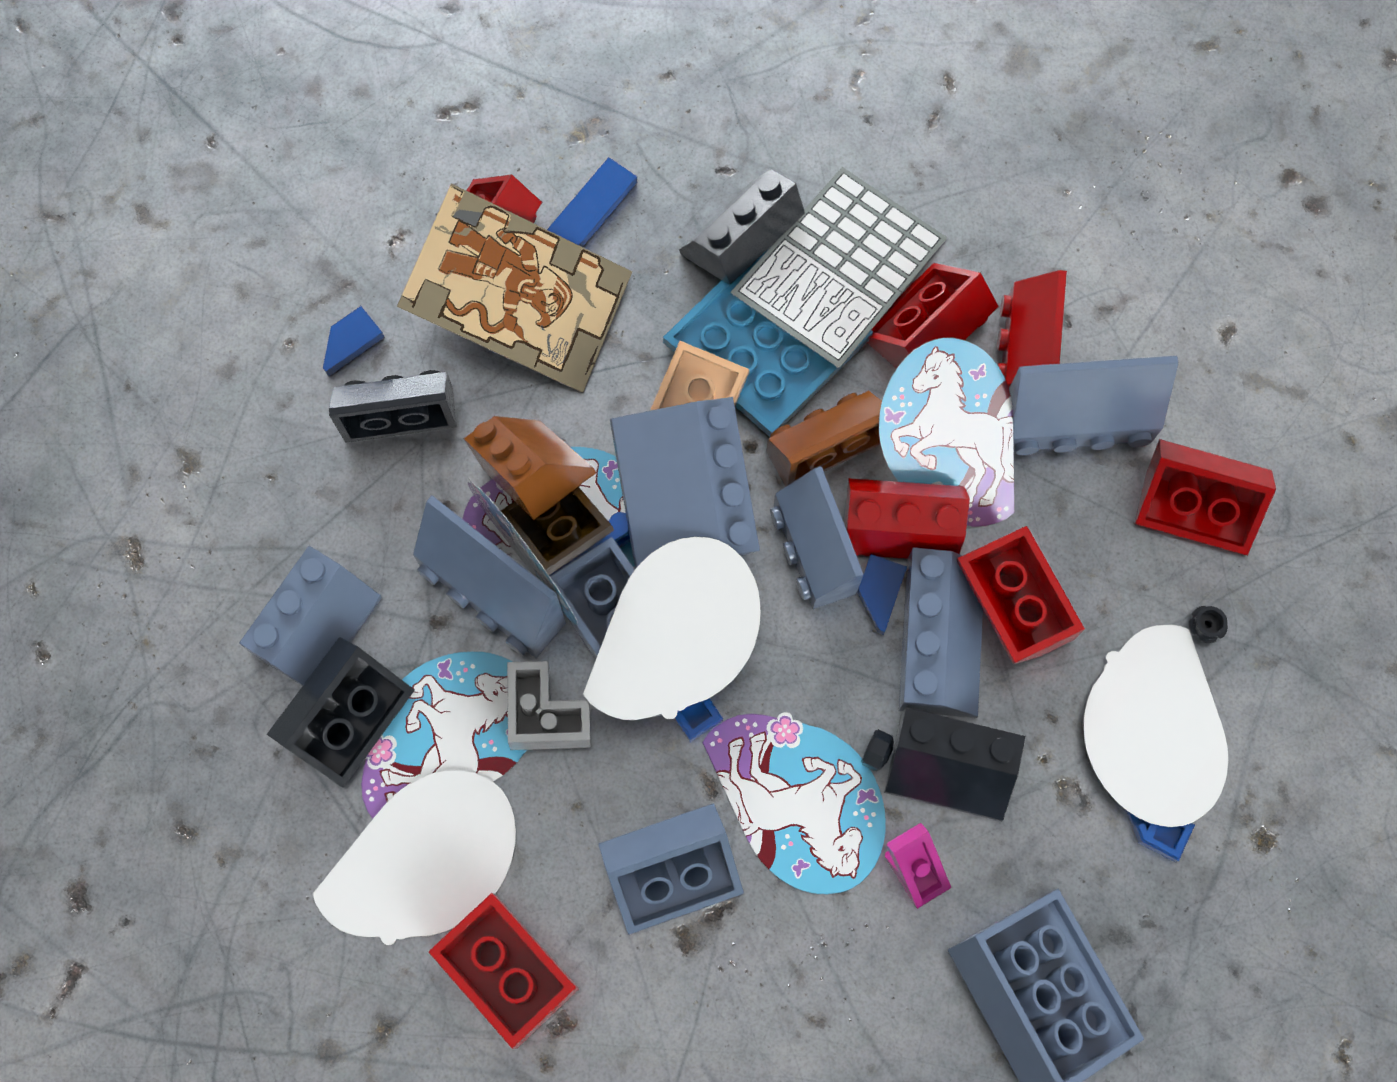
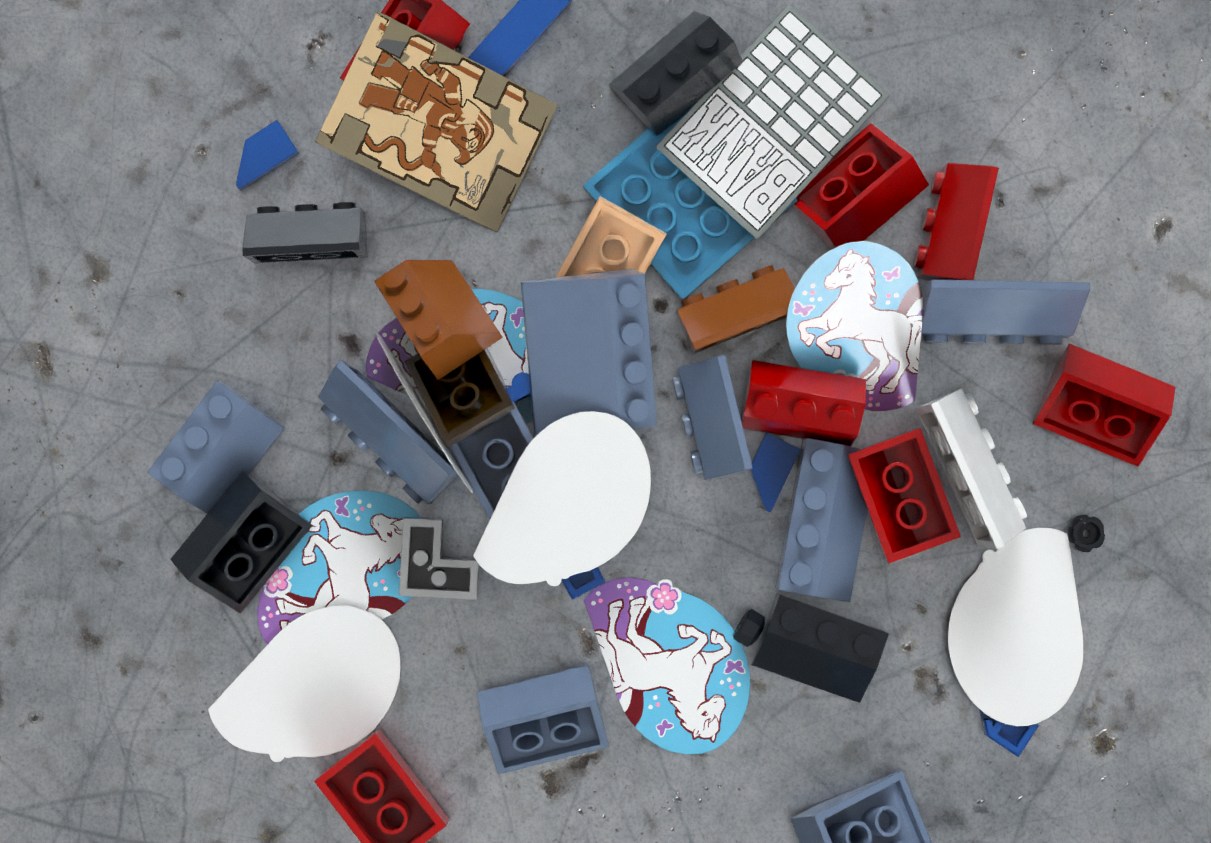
camera: 10 degrees right, 15 degrees up
dark pink slope [884,823,952,909] -> none
none -> white slope [915,388,1027,549]

